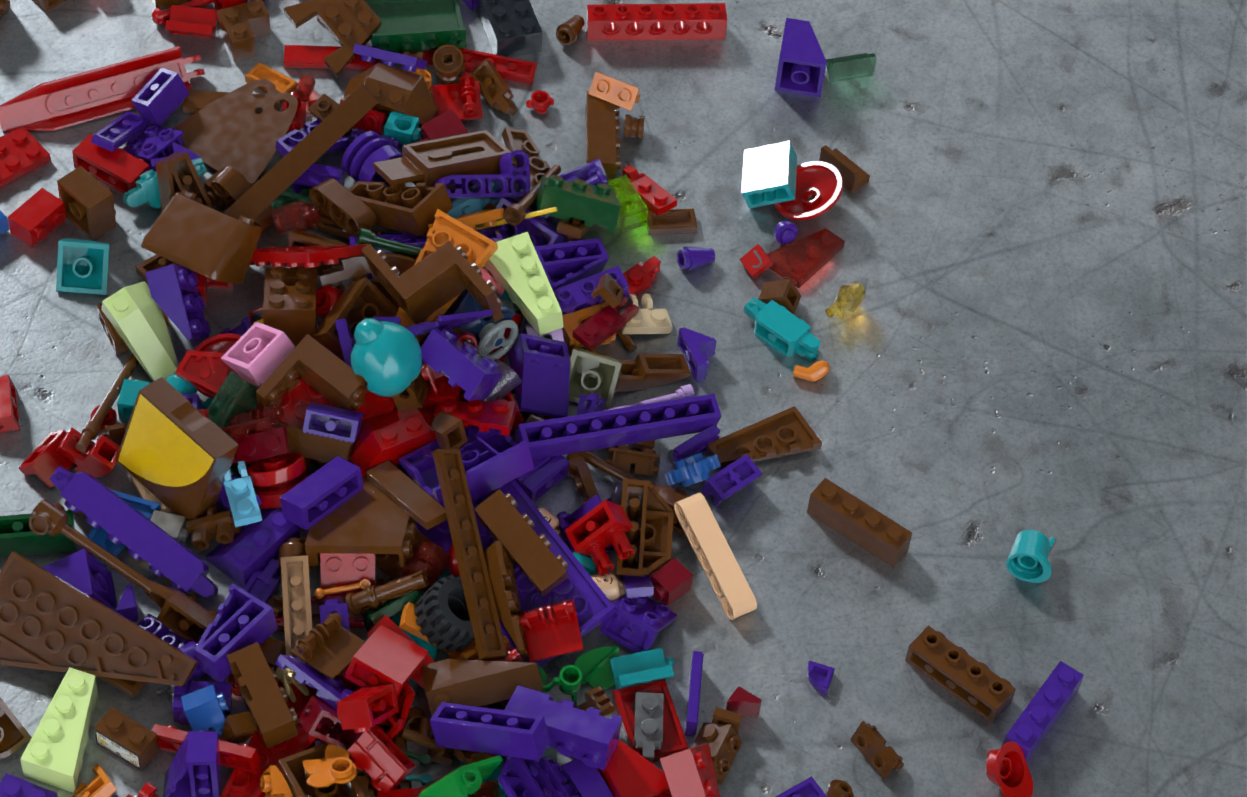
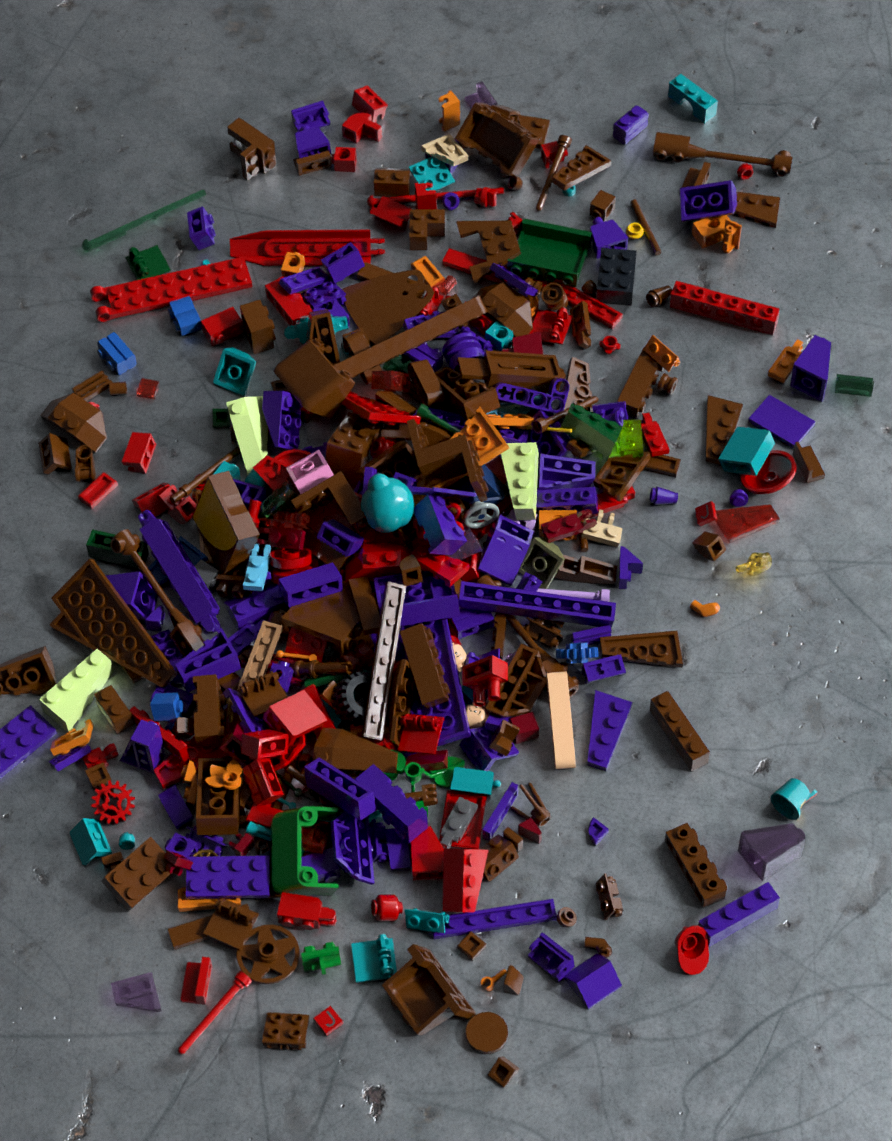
camera: 30 degrees right, 5 degrees up
reddish brown tile [591,273,624,308] -> none
teal hinge [744,297,820,361] -> none
none -> dark green slope [212,408,230,427]
none -> orange brick [281,252,305,277]
none -> dark red slope [405,750,448,771]
none -> reddish brown panel [489,720,520,756]
none -> reddish brown plant [511,782,551,827]
none -> reddish brown hinge [581,280,597,296]
none -> dark purple wing [587,690,633,771]
none -> reddish brown wing [593,452,651,501]
none -> reddish brown wing [705,395,743,465]
none -> clear purple slope [738,823,806,882]
none -> dark purple tile [748,394,816,449]
none -> orange hinge [768,339,804,384]

